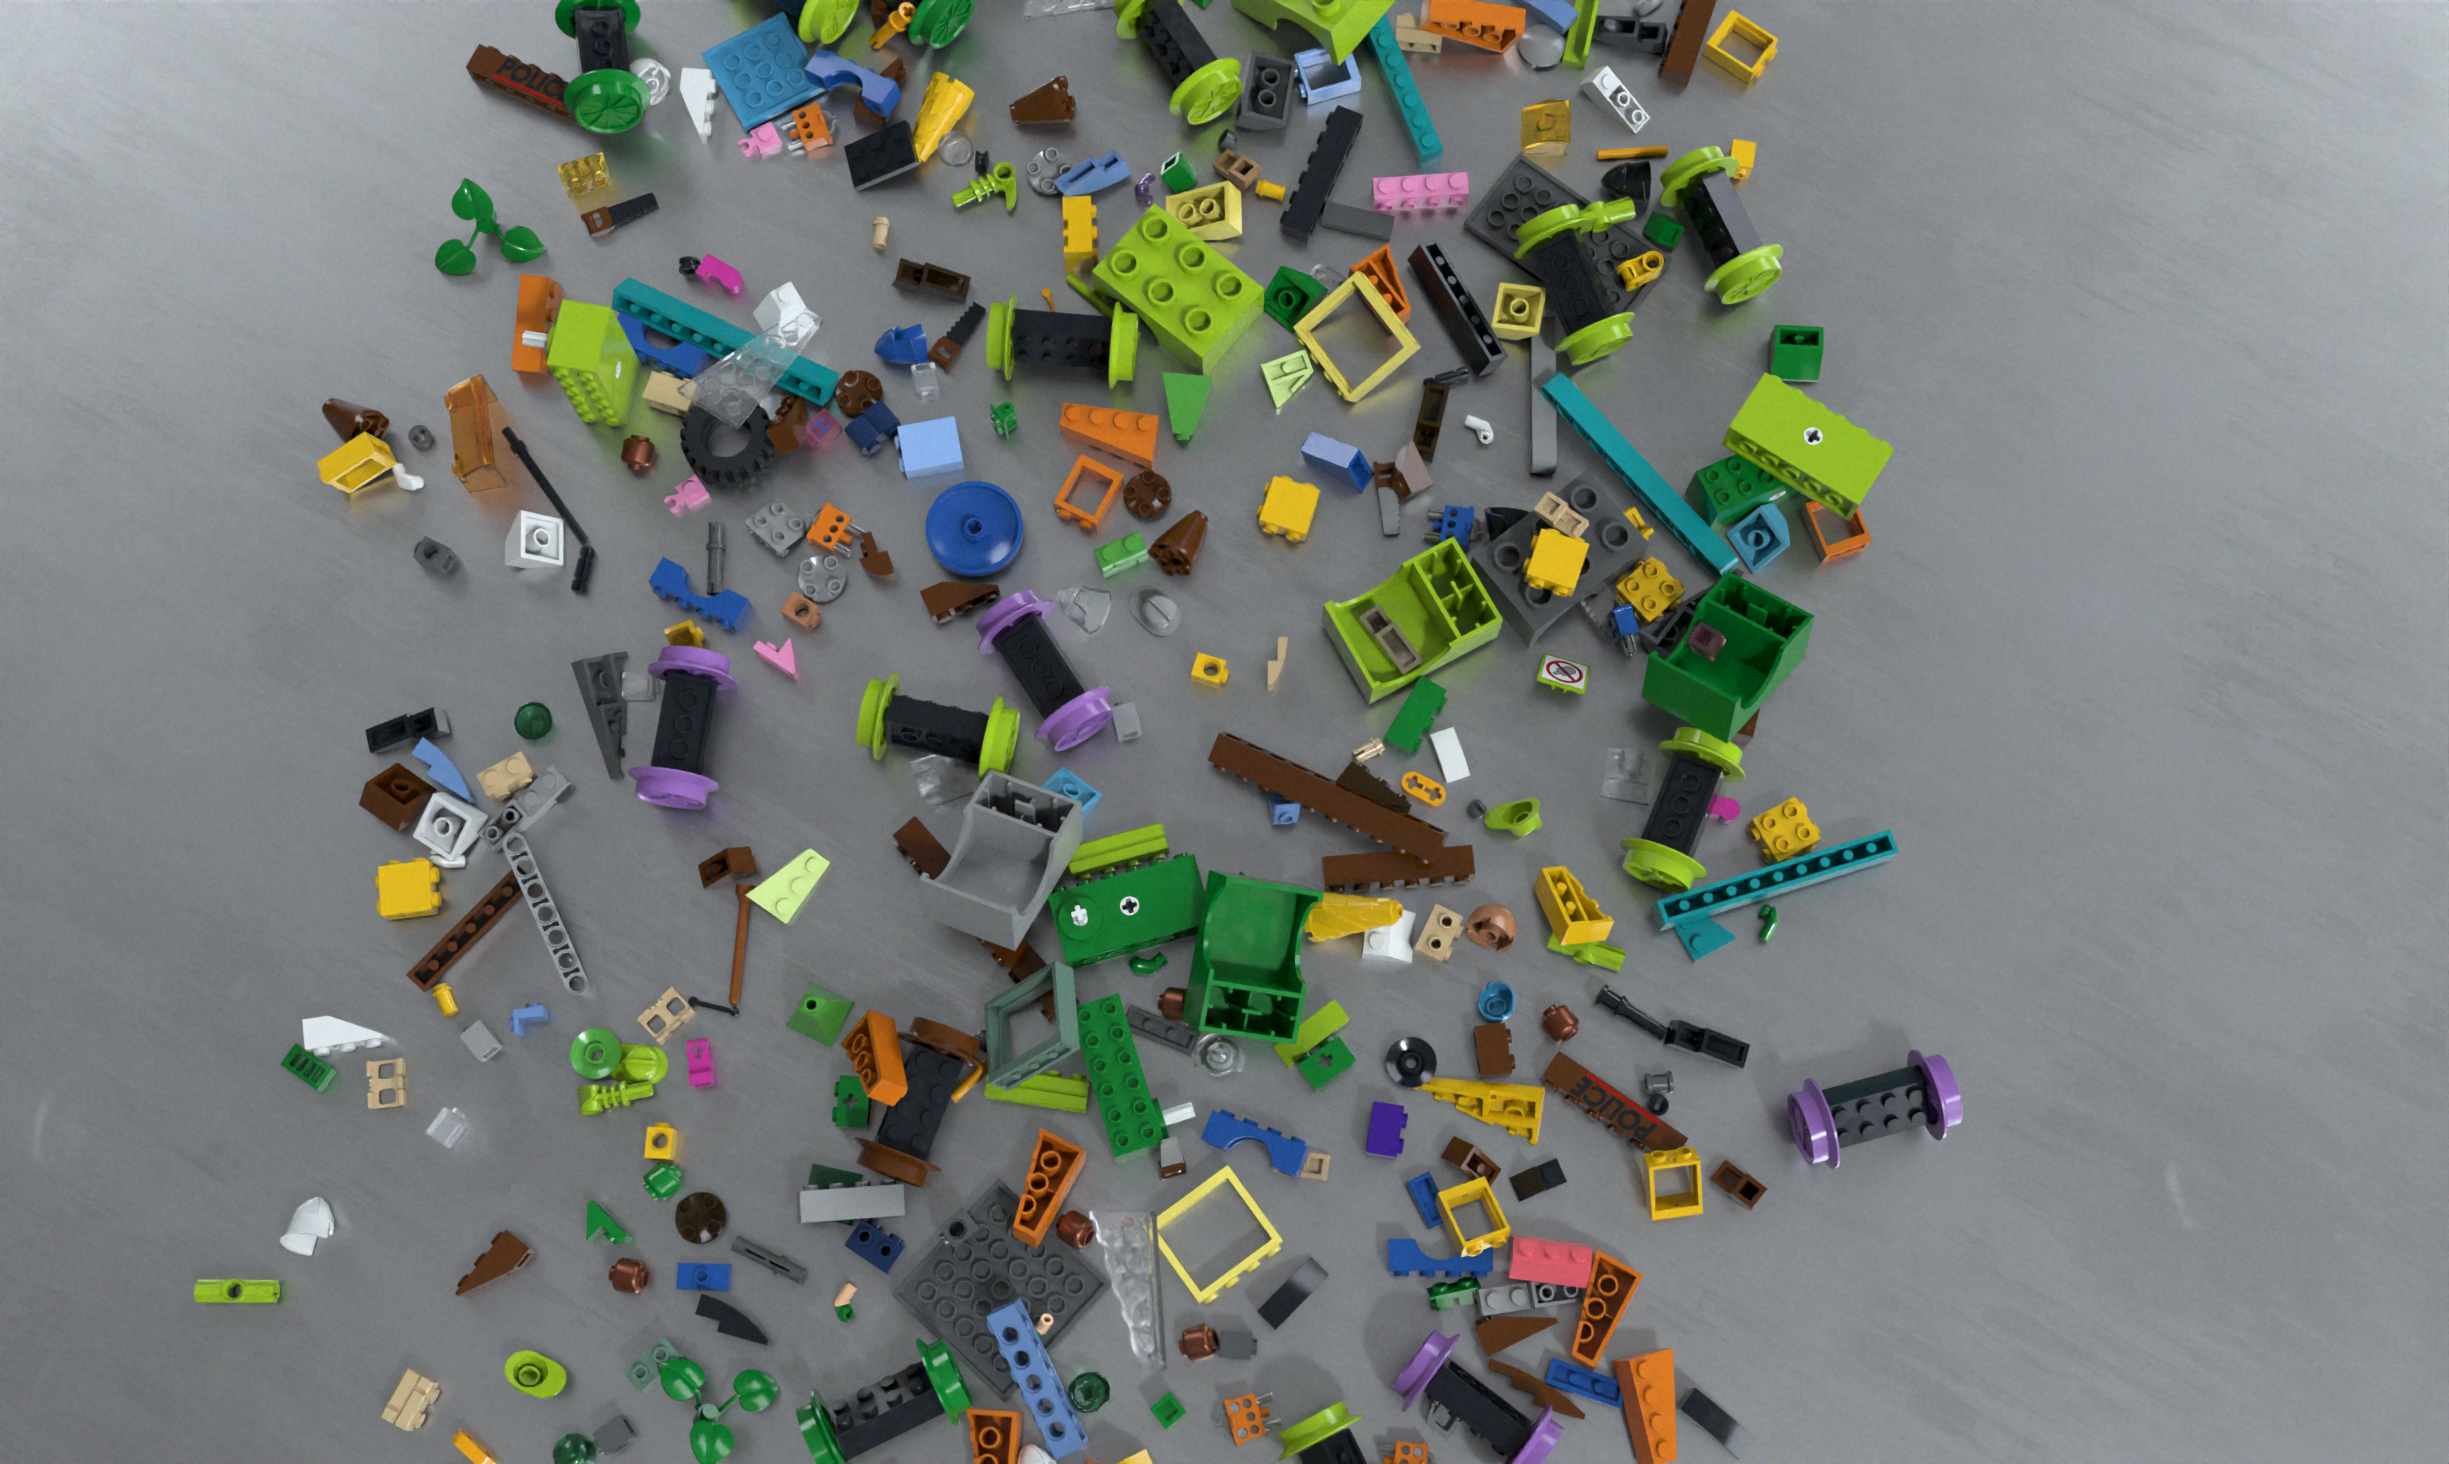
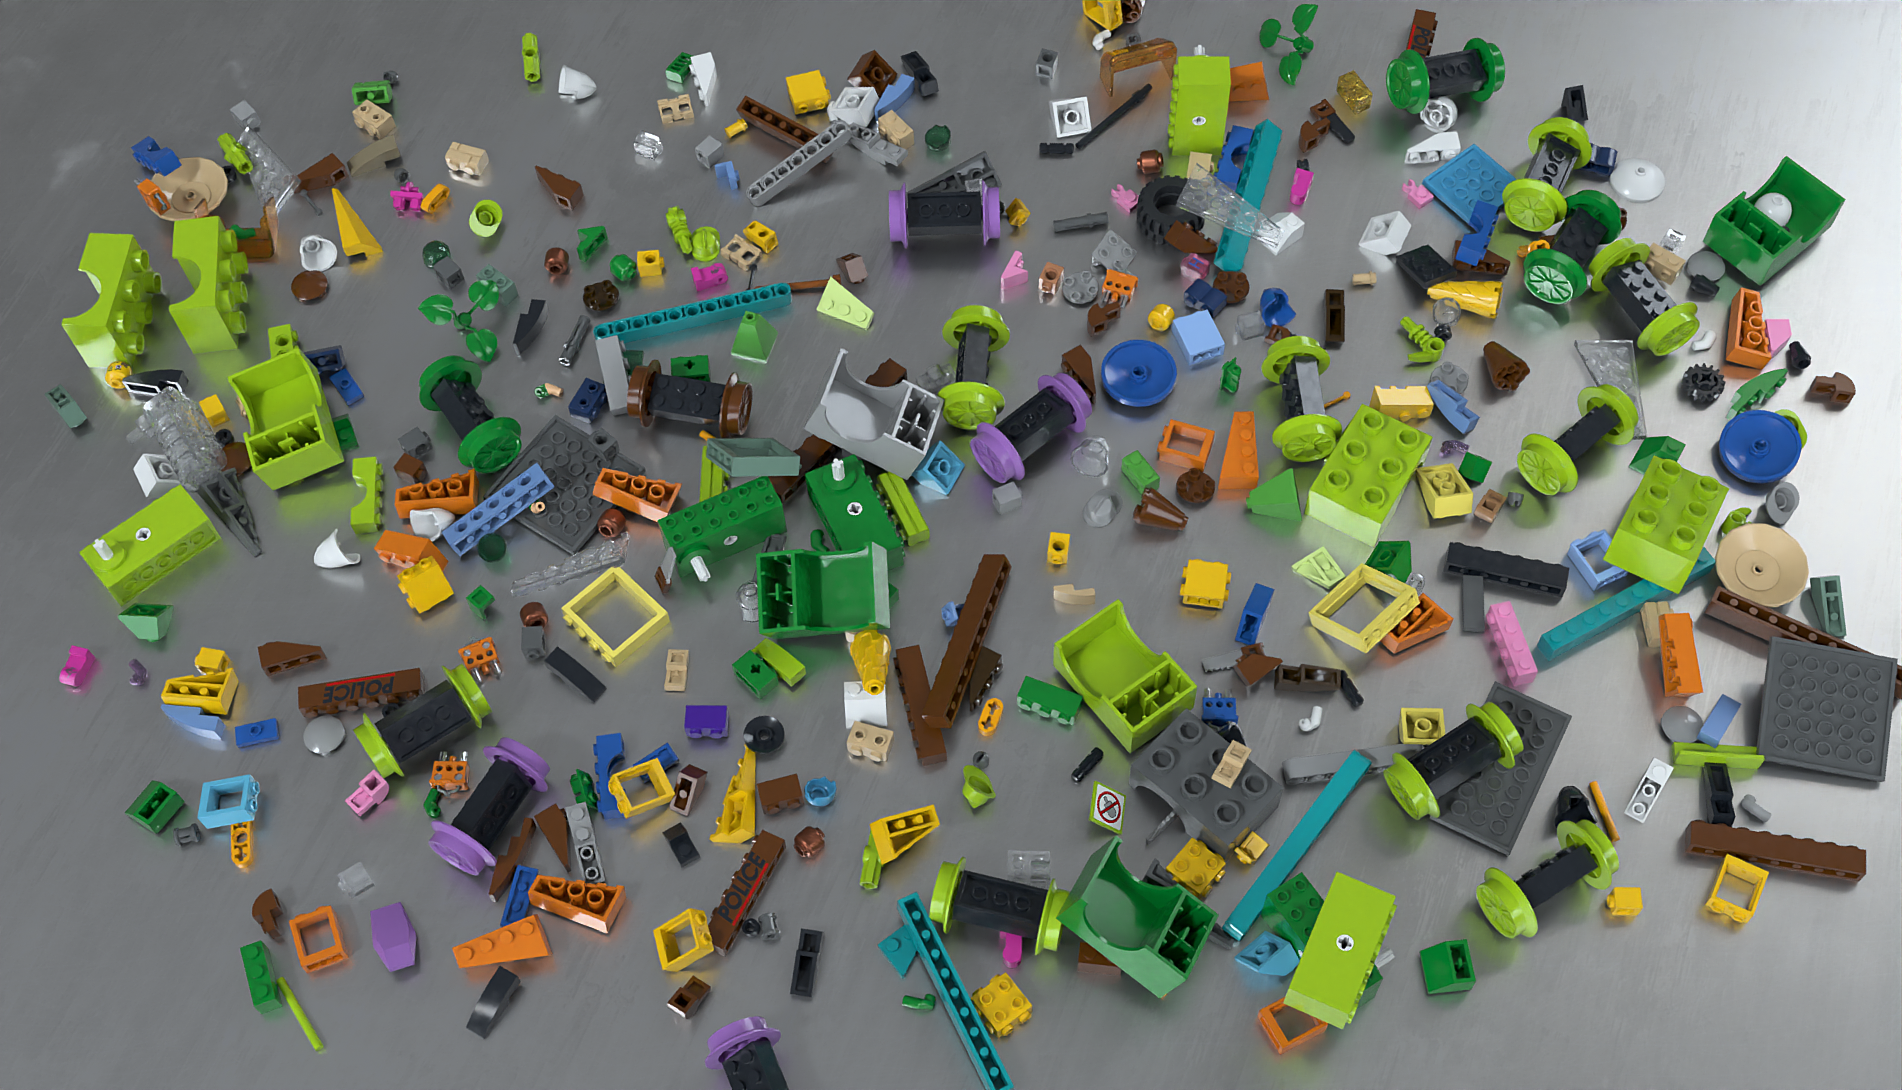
camera: 85 degrees right, 15 degrees down
bright green dish [570,1028,622,1079] -> none
blue arch [648,557,752,631] -> none
blue plate [676,1263,731,1291] -> none
orange piece [780,101,838,152] -> none
orange wedge [841,1009,908,1106] -> none
blue arch [1201,1109,1310,1179] -> none
dark grey slope [1234,50,1297,131] -> none
yellow pin [1255,178,1286,201] -> none
tan pin [1352,737,1385,763] -> none
dark tan slope [1357,604,1423,675] -> none
black brick [1407,239,1508,377] -> none
white slope [1429,726,1470,783] -> none
nougat cylinder [1465,903,1517,952] -> none
coral slope [1508,1234,1592,1288] -> none
clear yellow slope [1521,99,1571,156] -> none
yellow brick [1522,528,1589,597] -> none
lime piece [1580,197,1636,233] -> none
black pin [1594,984,1669,1041] -> none
blue piece [1607,597,1639,657] -> none
yellow piece [1616,251,1664,291] -> none
green panel [1643,210,1685,248] -> none
clear pink brick [1687,621,1726,662] -> none
none -> teal beam [593,283,792,344]
none -> yellow leg [743,220,779,254]
none -> black axle [1071,747,1104,782]
none -> yellow head [1148,304,1175,331]
none -> reddish brown brick [1298,118,1331,153]
none -> white slope [1359,211,1411,255]

